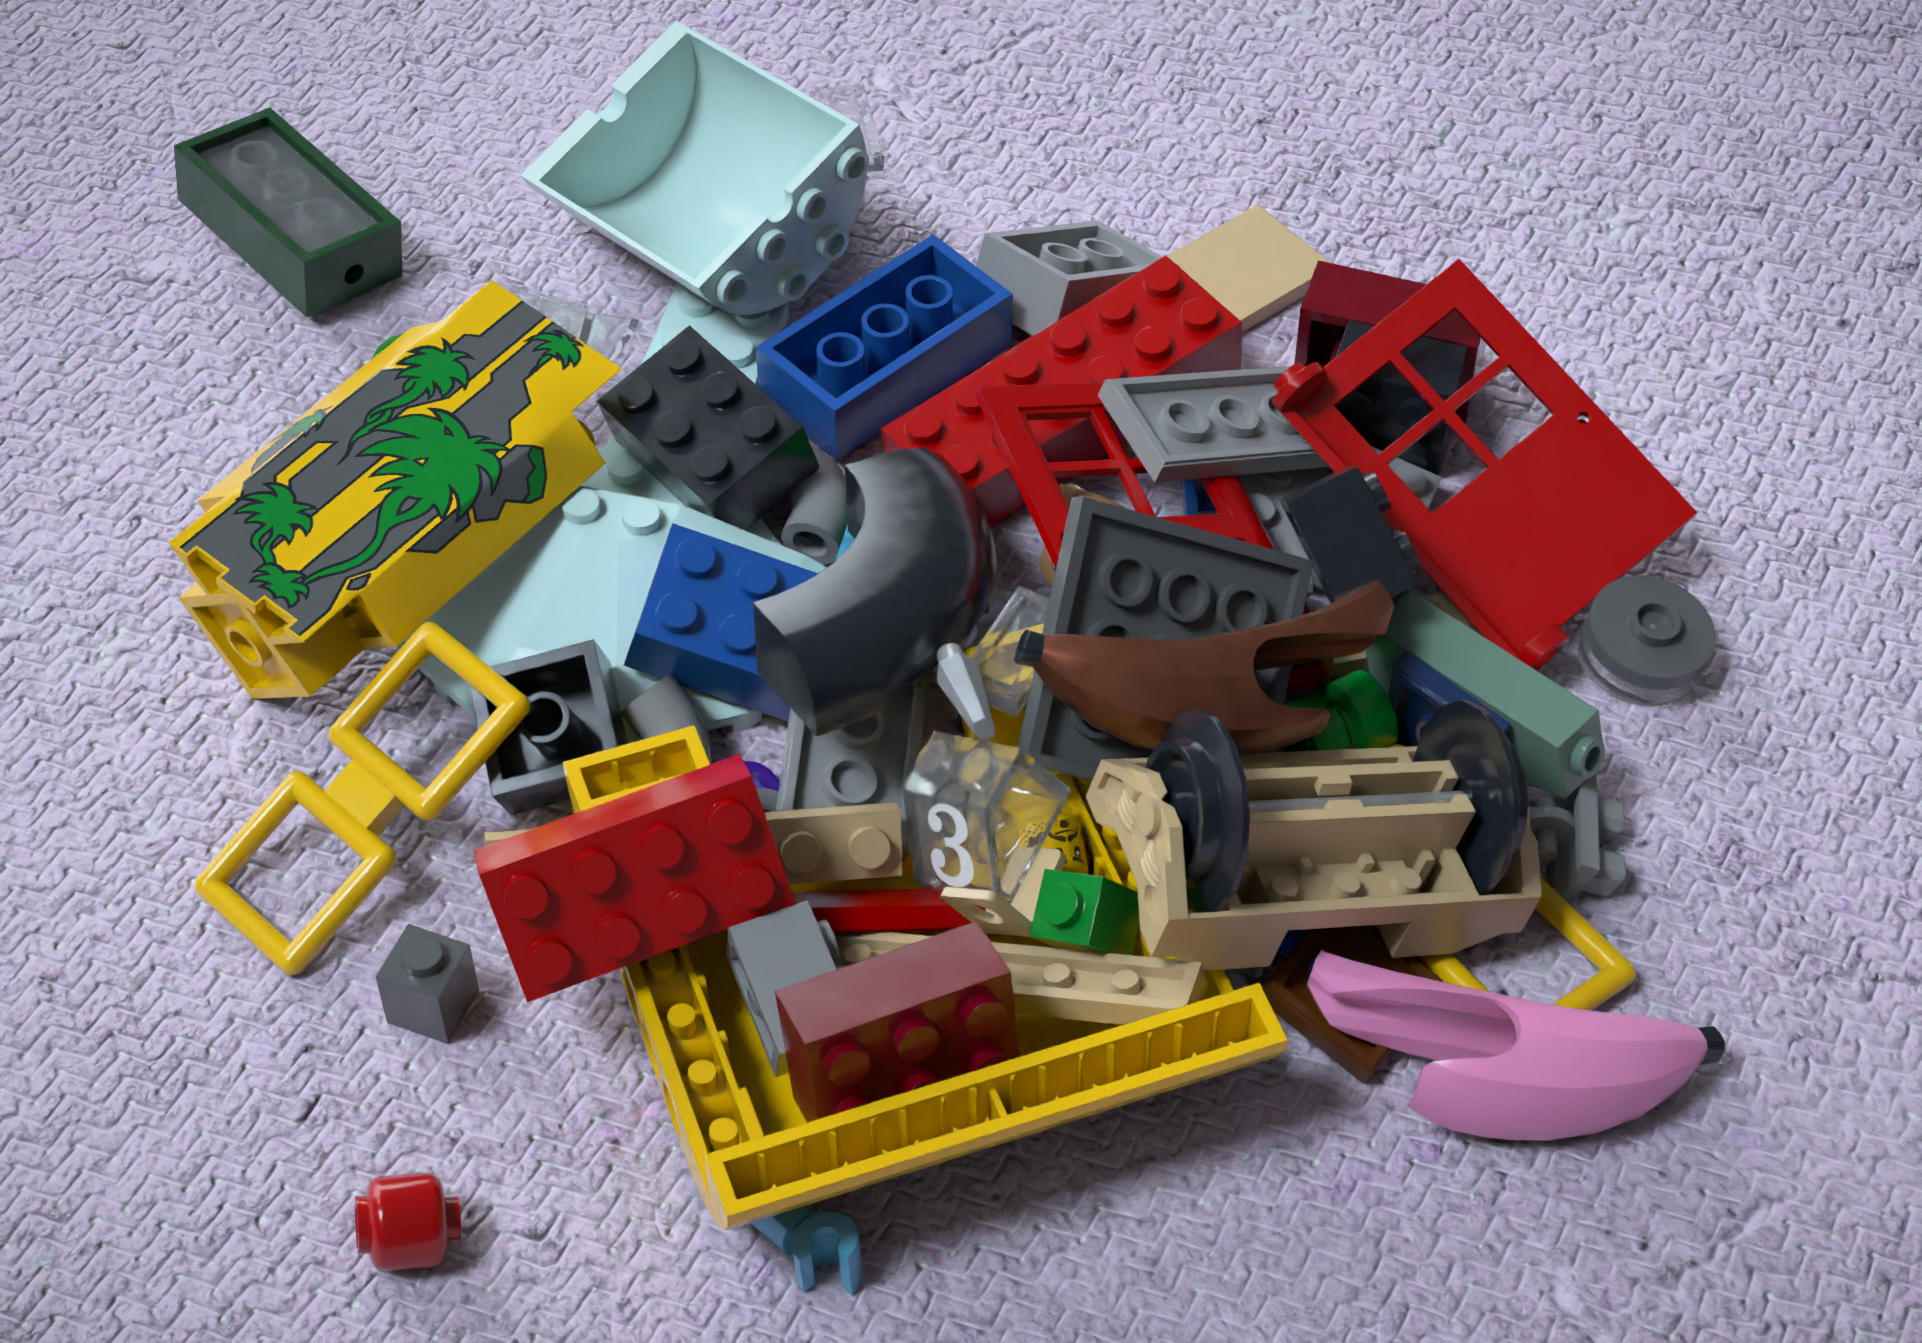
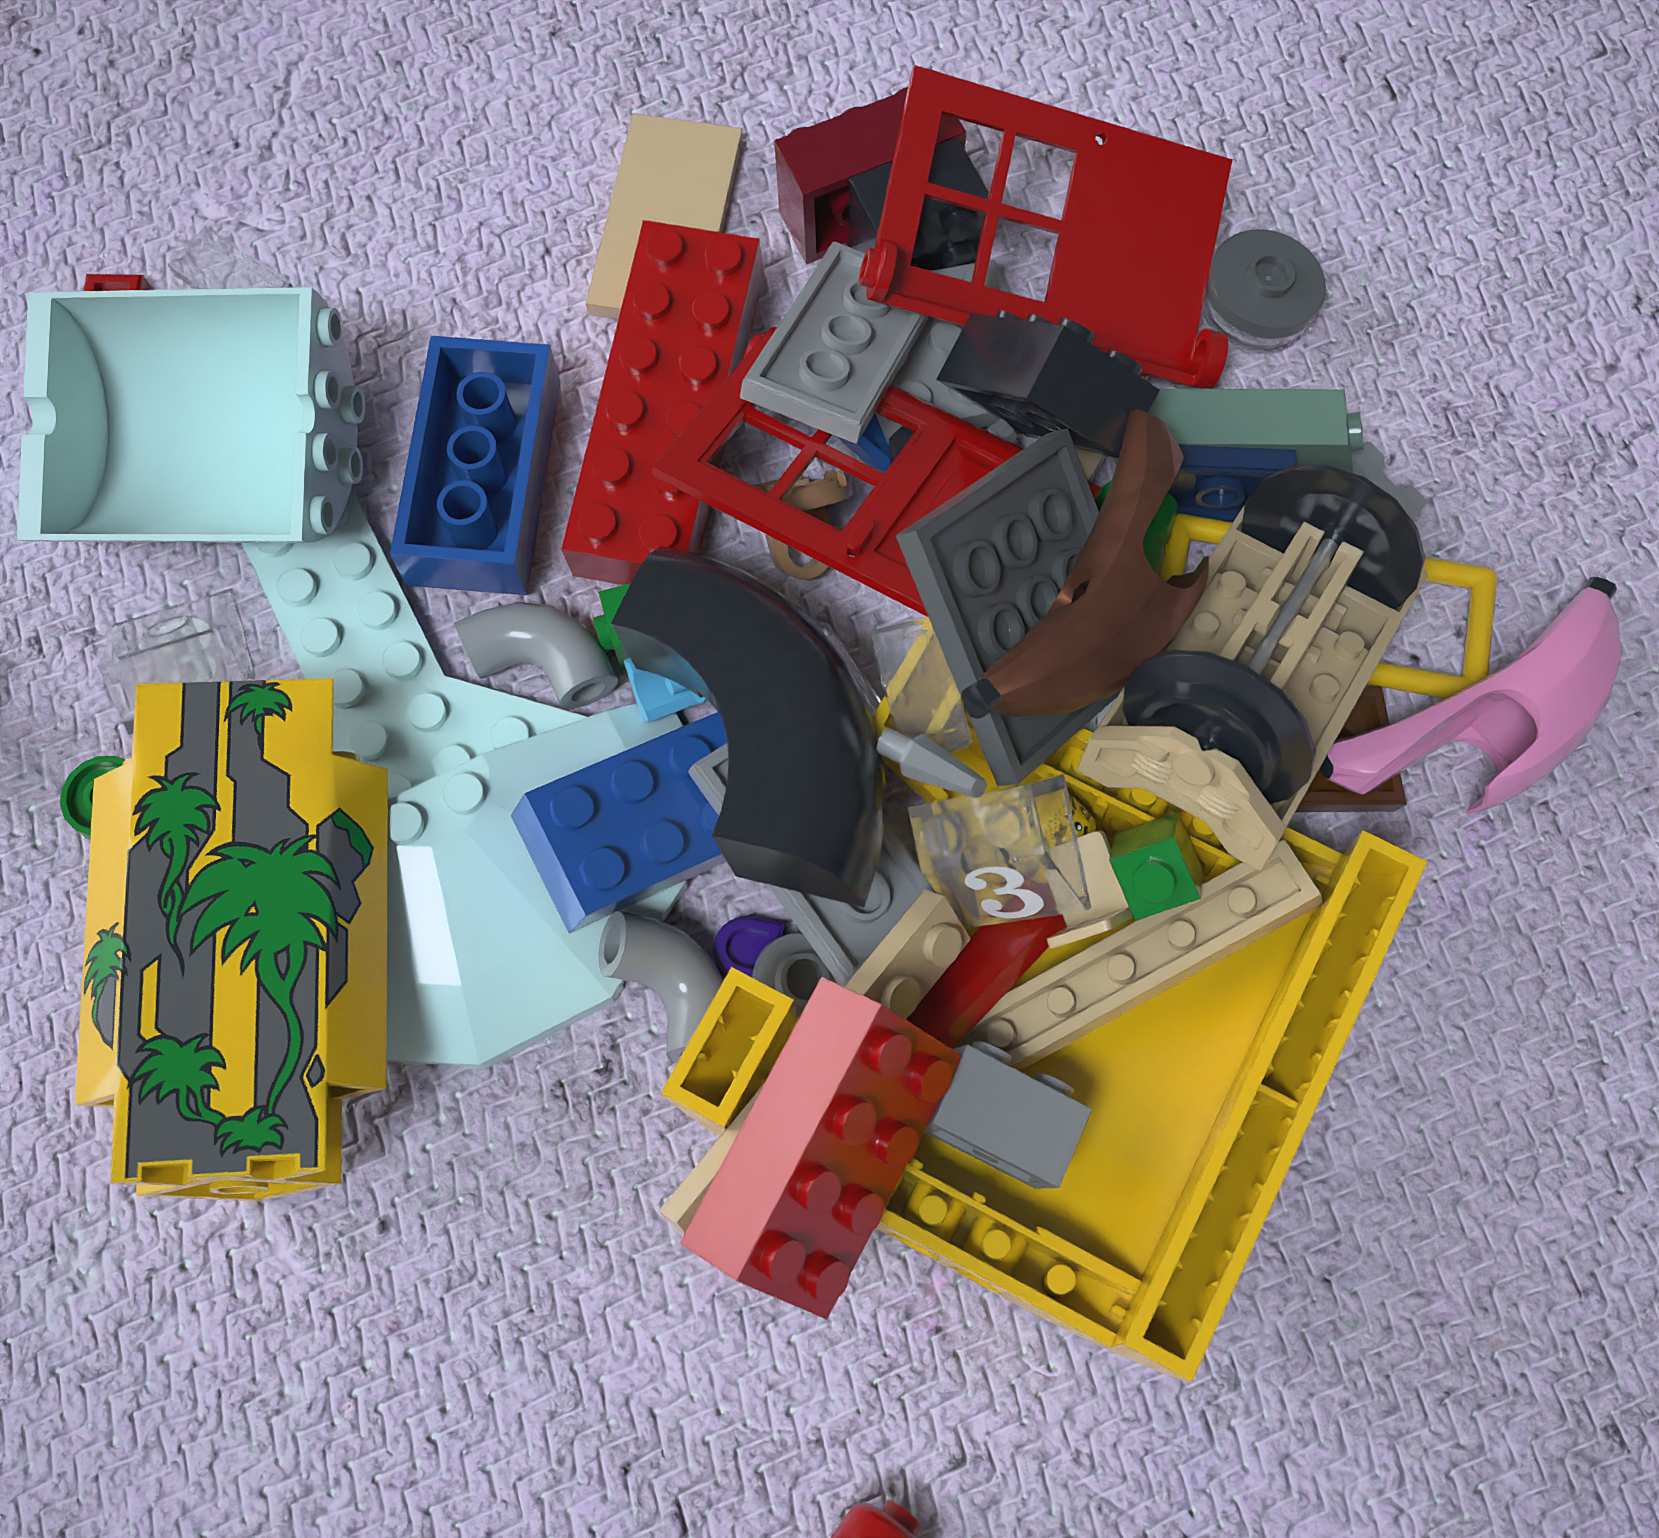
camera: 40 degrees left, 20 degrees up
yellow bar [195,622,530,975] -> none
dark grey brick [376,924,479,1044] -> none
black brick [469,639,628,815] -> none
black brick [596,325,820,530] -> none
dark red brick [775,921,1021,1123] -> none
light grey slope [976,220,1180,338] -> none

